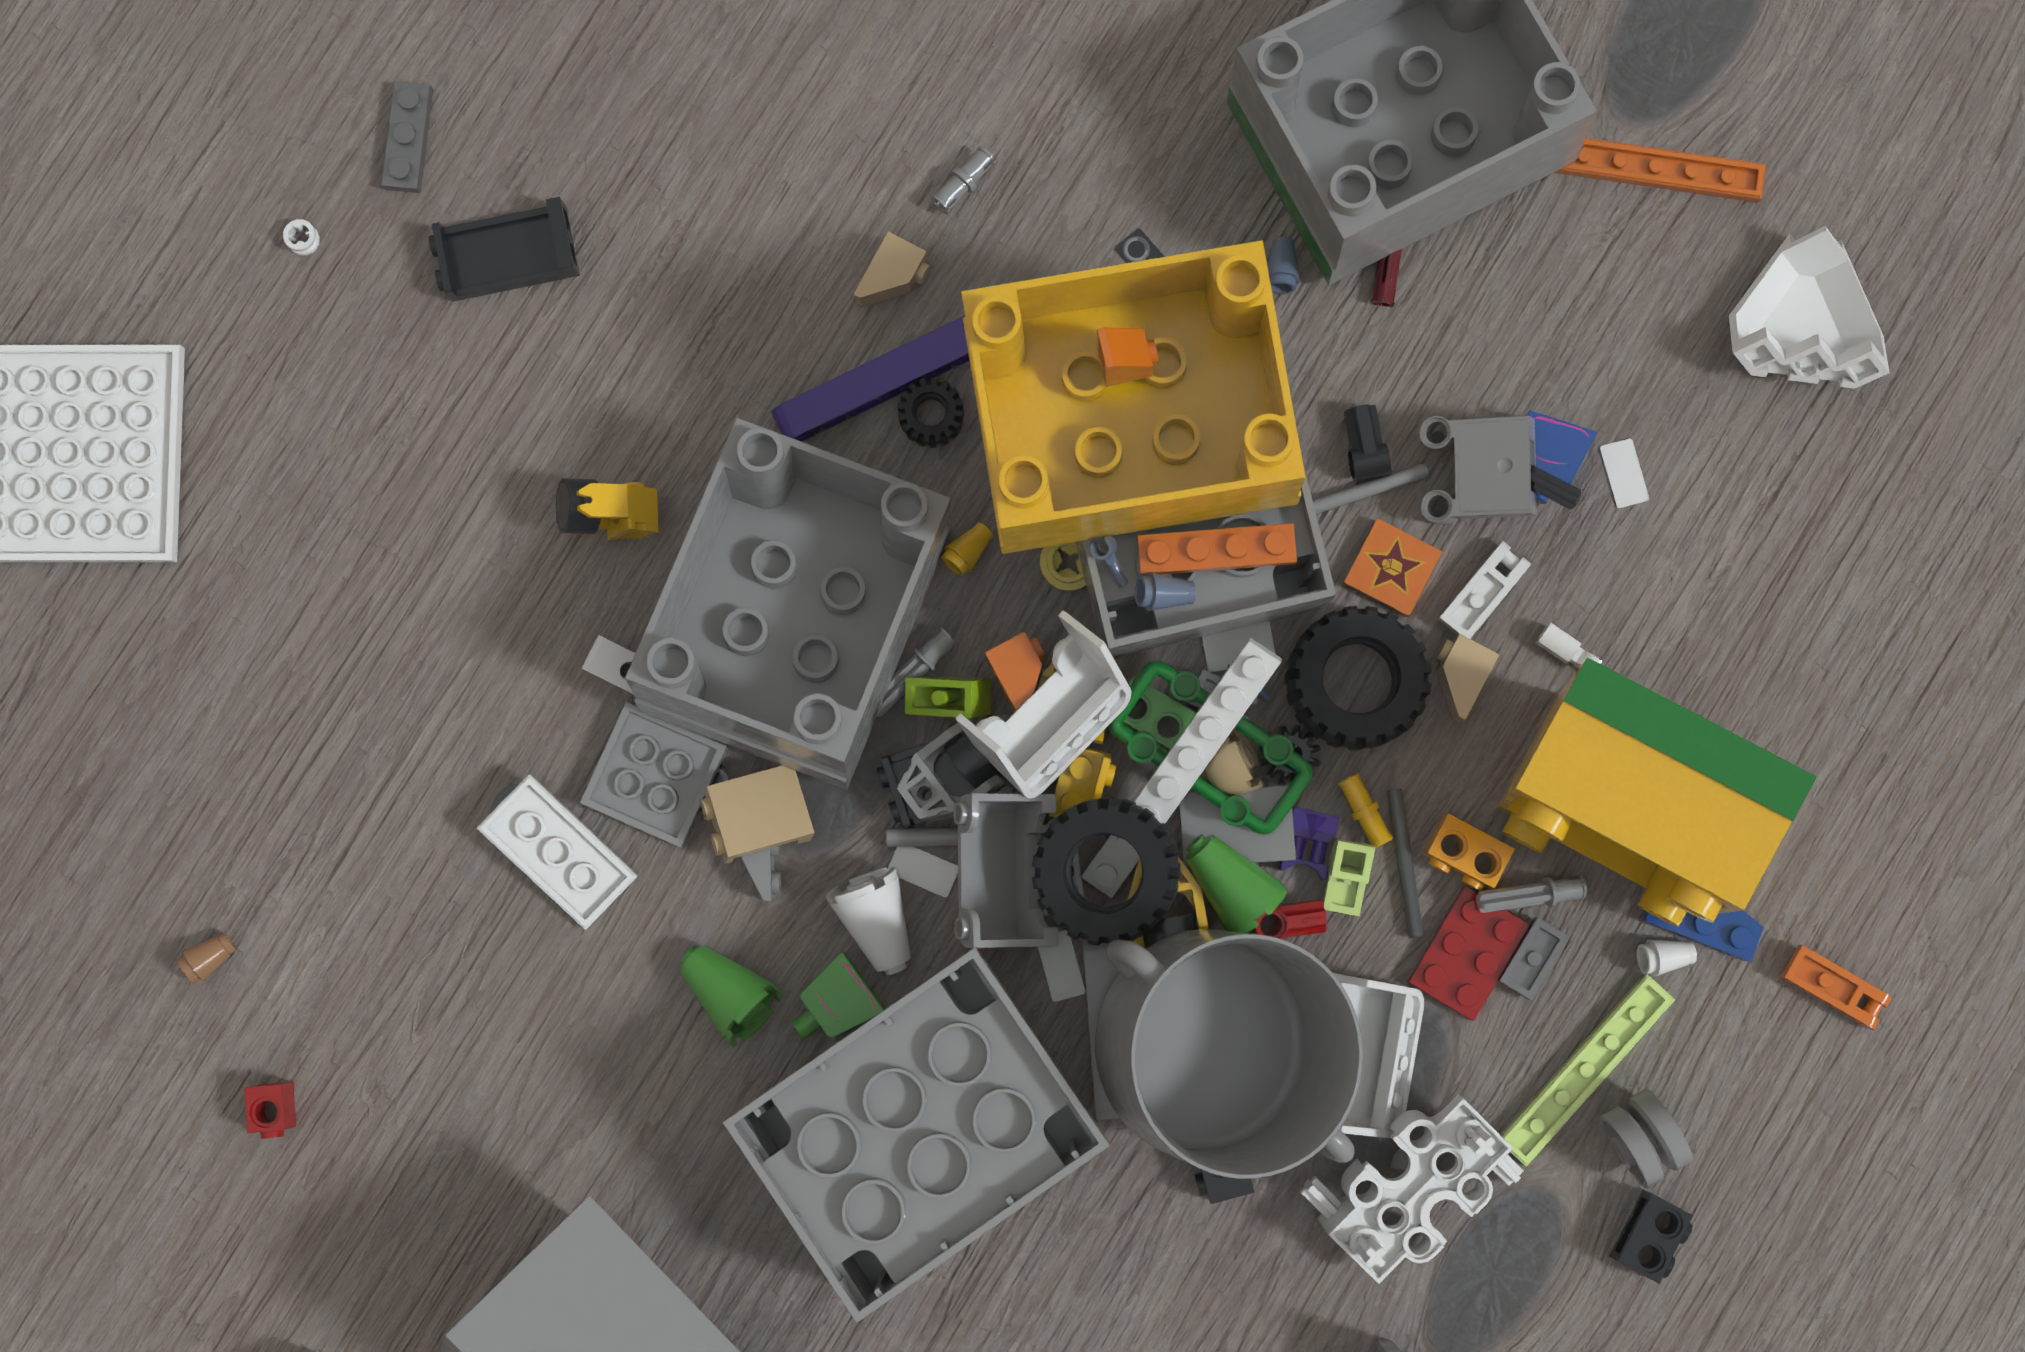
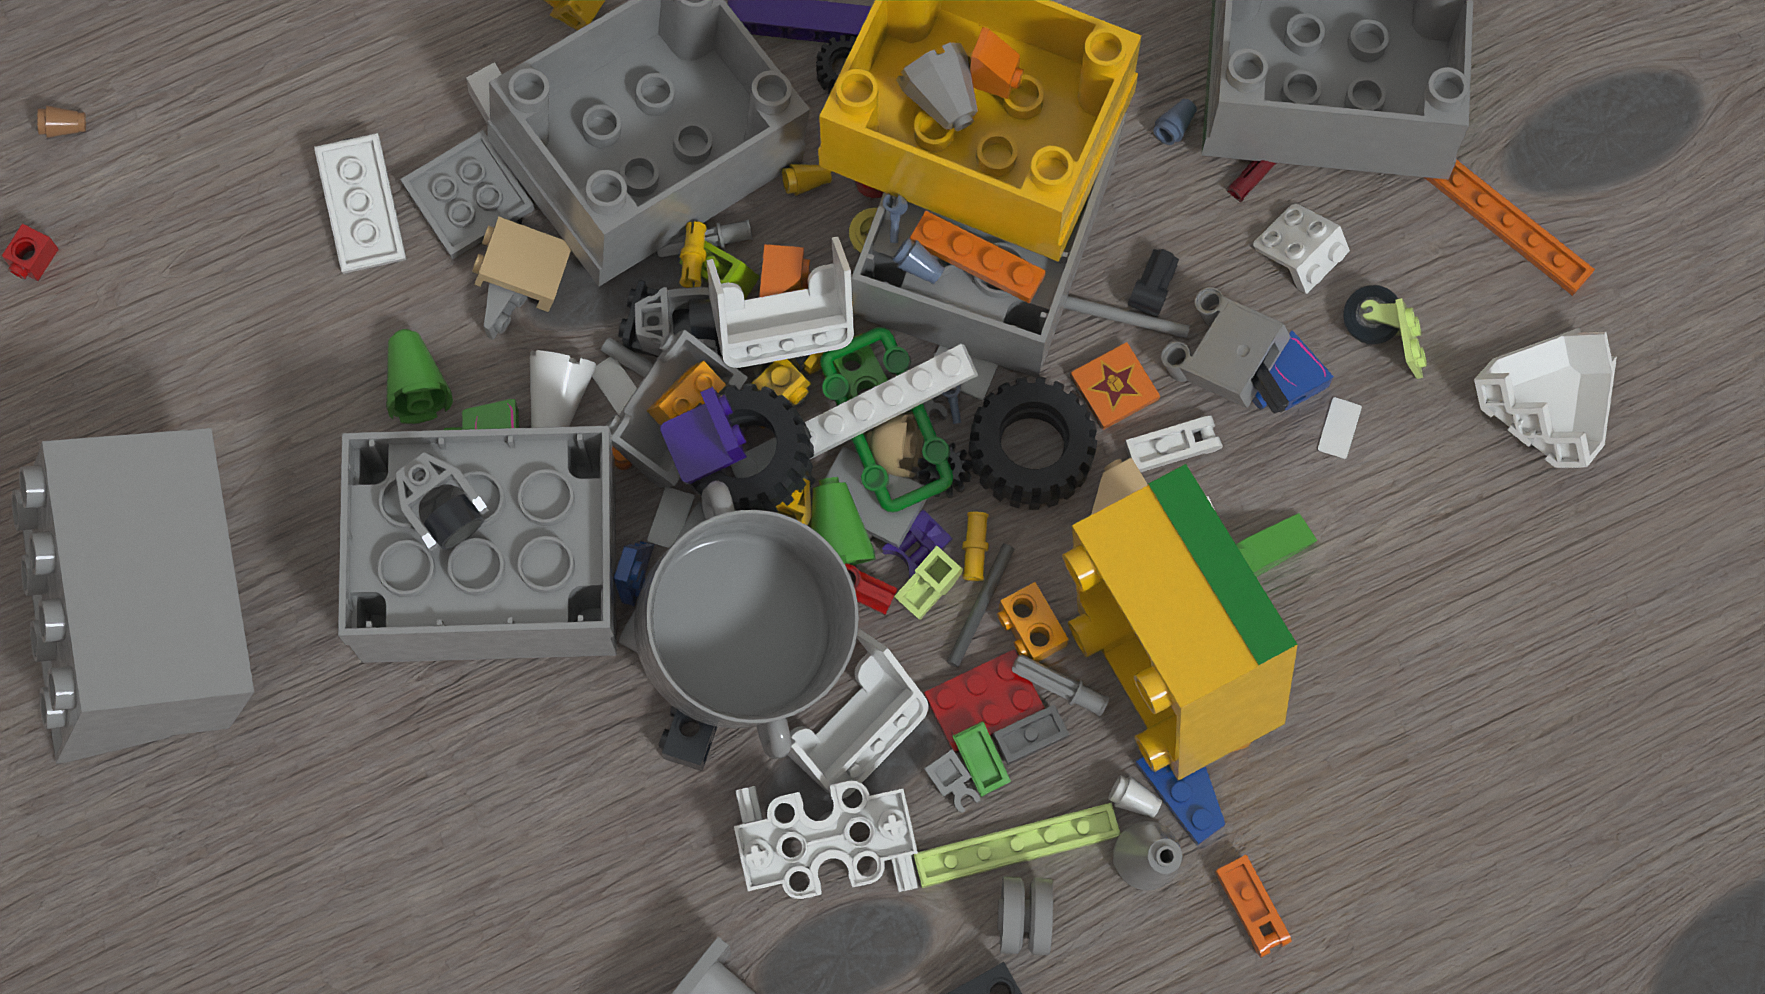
camera: 25 degrees right, 10 degrees down
none -> light grey piece [395,452,489,552]
none -> blue wing [614,541,655,606]
none -> light orange brick [646,360,726,426]
none -> dark purple bracket [660,387,747,484]
none -> yellow pin [680,221,707,288]
none -> light grey cone [896,42,978,131]
none -> light grey plate [924,749,980,813]
none -> bright green tile [952,721,1011,797]
none -> light grey cone [1113,821,1182,890]
none -> bright green slope [1236,513,1317,578]
none -> white bracket [1253,204,1350,294]
none -> plate [1343,285,1427,379]

